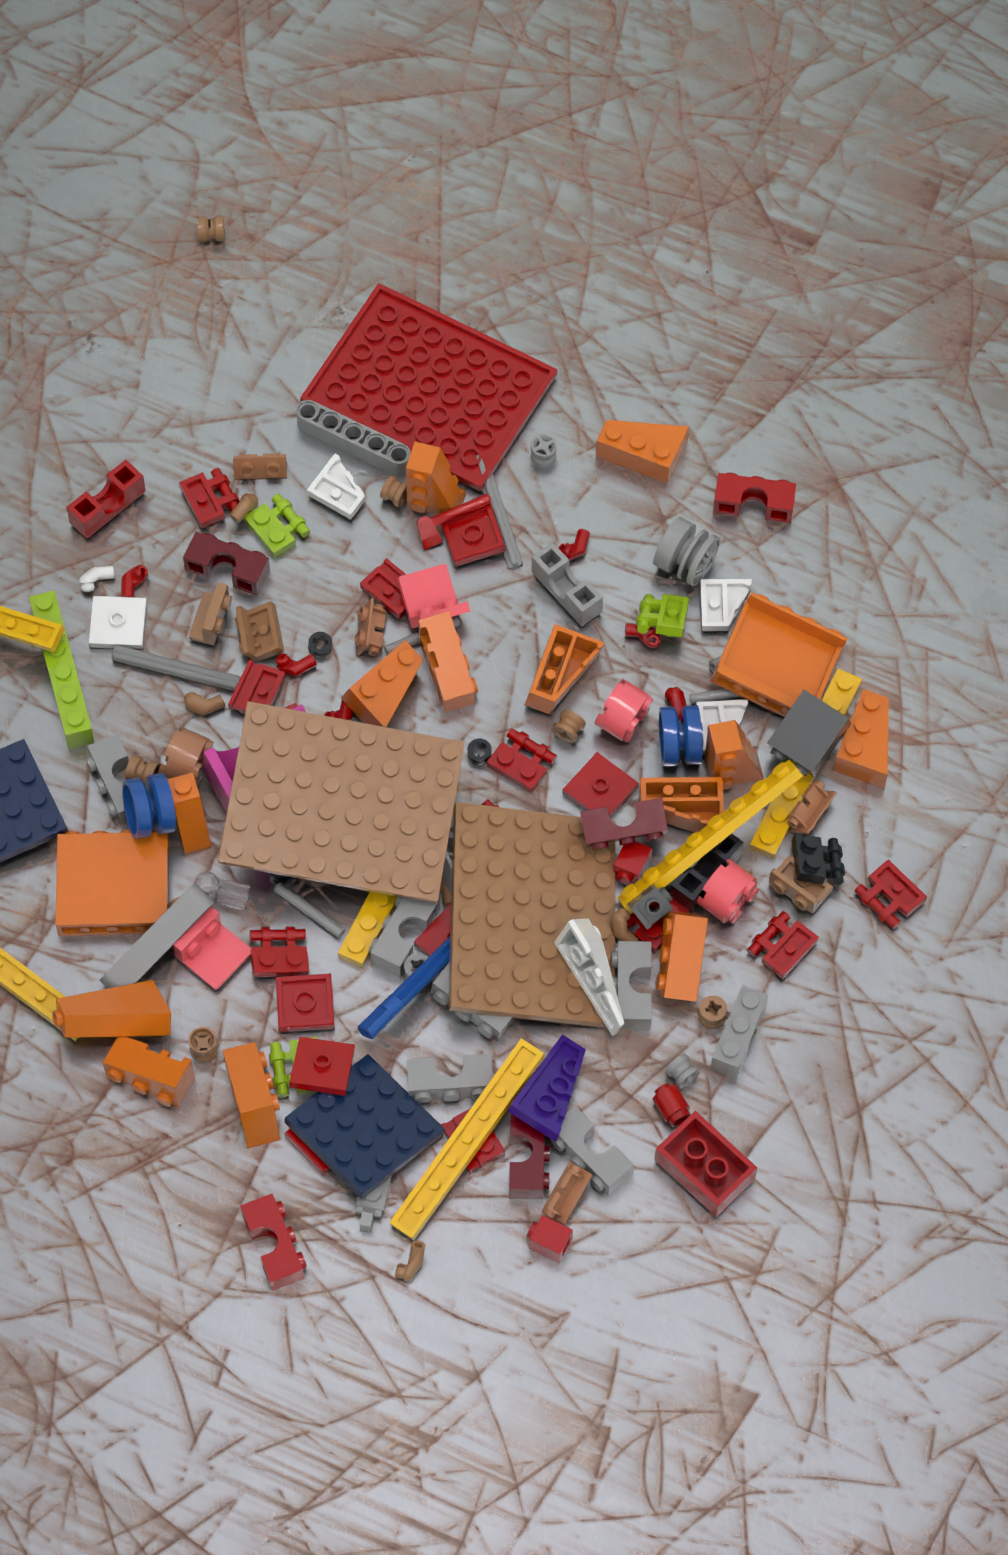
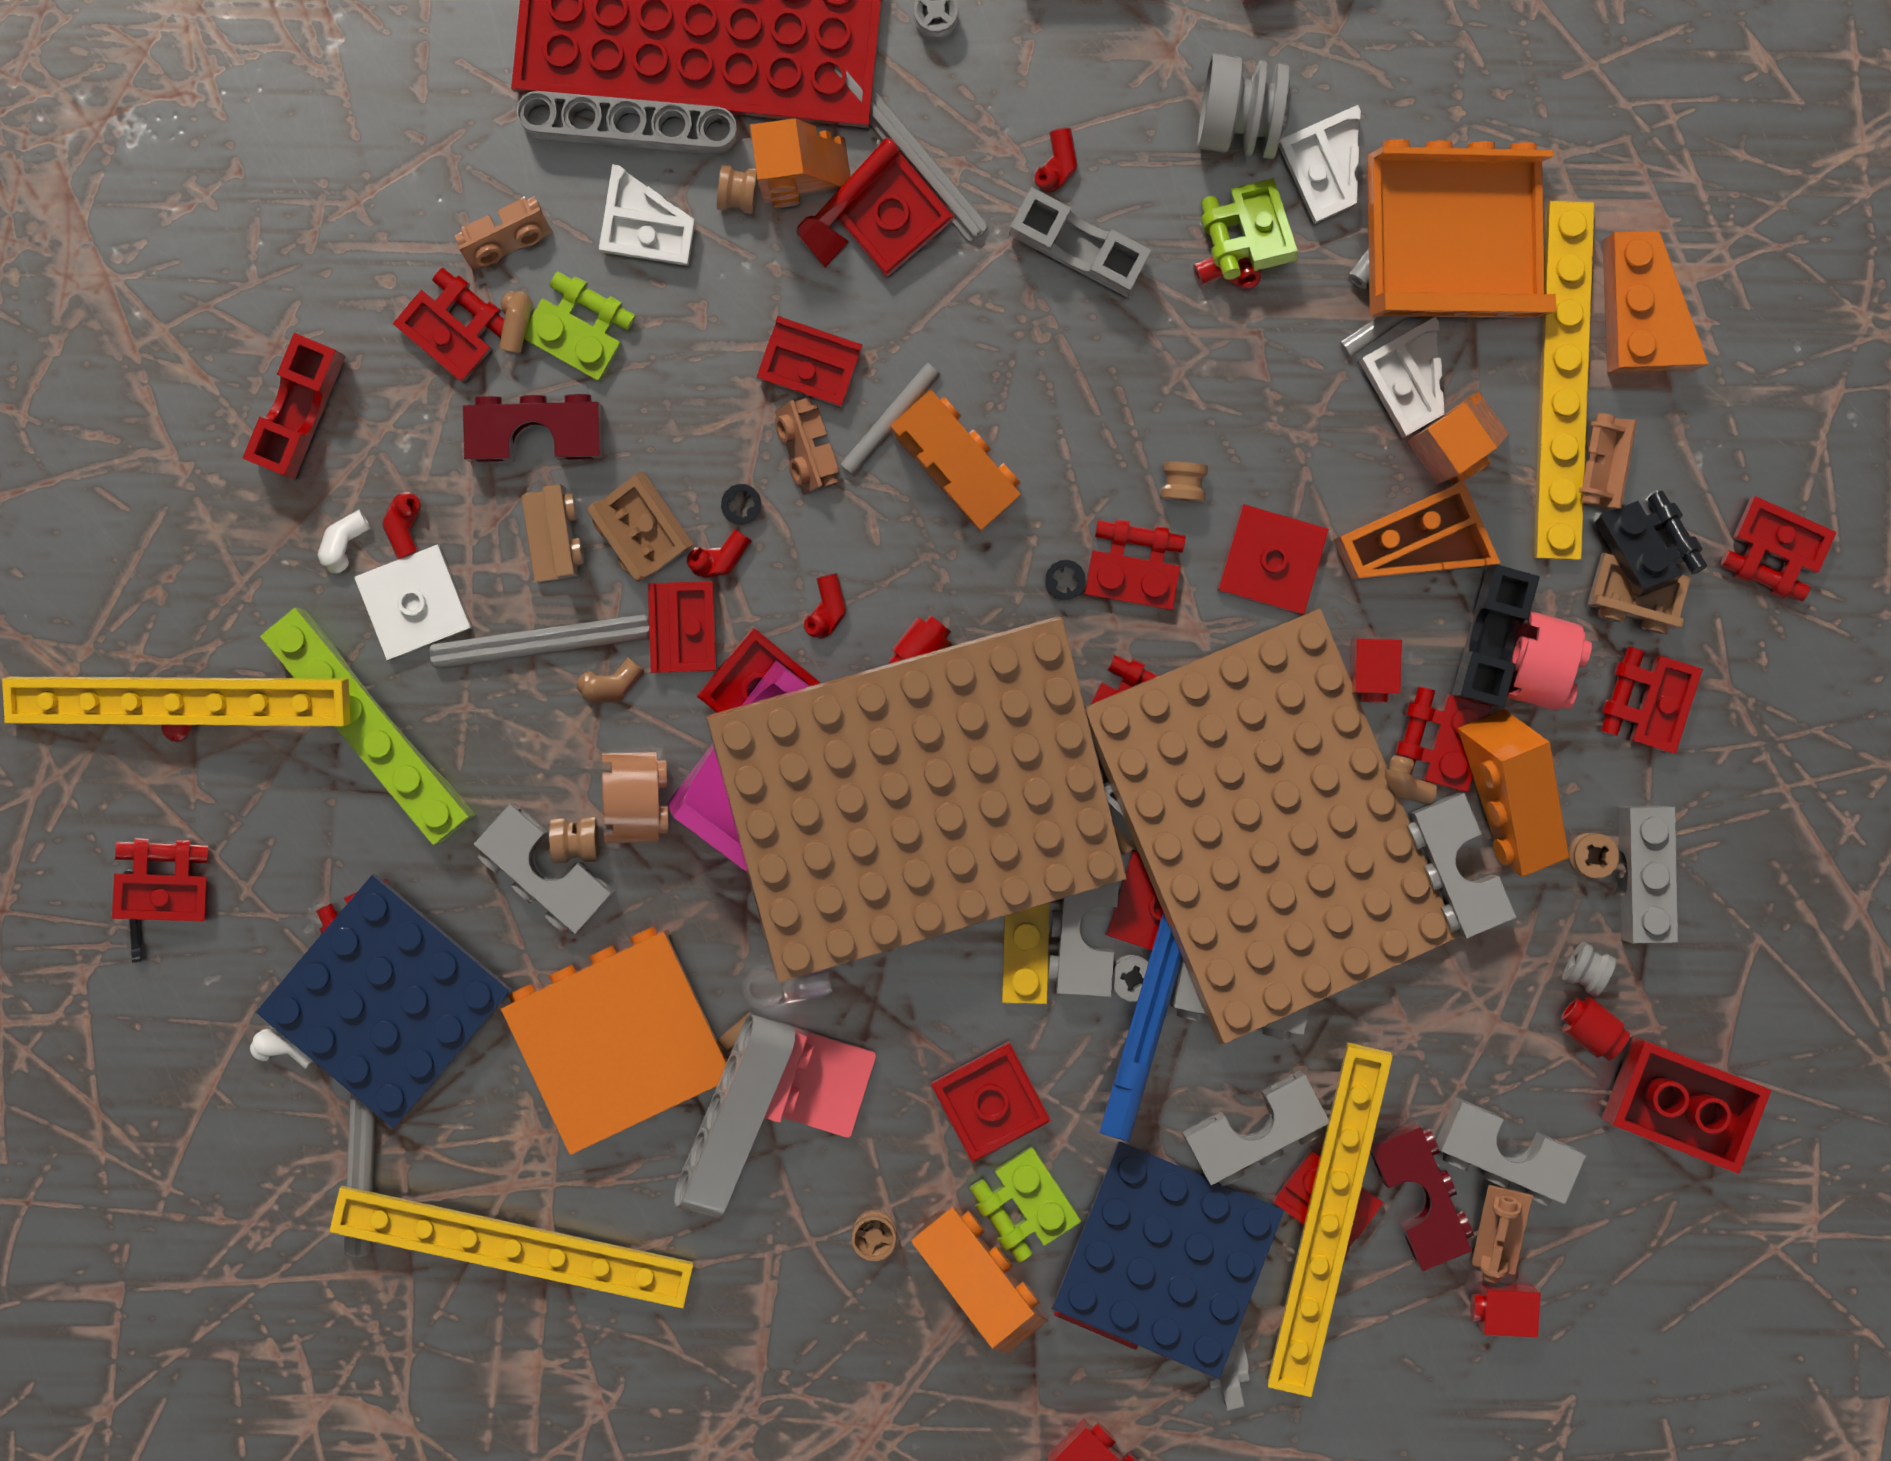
camera: 20 degrees left, 25 degrees up
orange slope [52,980,171,1038] -> none
orange wedge [103,1036,195,1108] -> none
blue wheel [122,773,176,840] -> none
orange slope [167,772,212,855] -> none
red plate [249,926,309,977] -> none
light grey bar [274,883,345,938] -> none
red plate [289,1037,355,1096] -> none
orange wedge [341,640,423,727] -> none
medium nougat arm [395,1240,425,1281] -> none
coral bracket [397,564,470,629] -> none
dark purple wing [508,1034,586,1142] -> none
orange wedge [524,624,605,715] -> none
white wedge [554,918,624,1036] -> none
dark red arch [580,798,668,850] -> none
coral brick [594,678,654,743] -> none
yellow plate [617,760,803,915] -> none
dark grey brick [627,883,673,930] -> none
blue wheel [659,705,703,766] -> none
red arm [665,687,687,721] -> none
dark grey brick [767,690,851,777] -> none

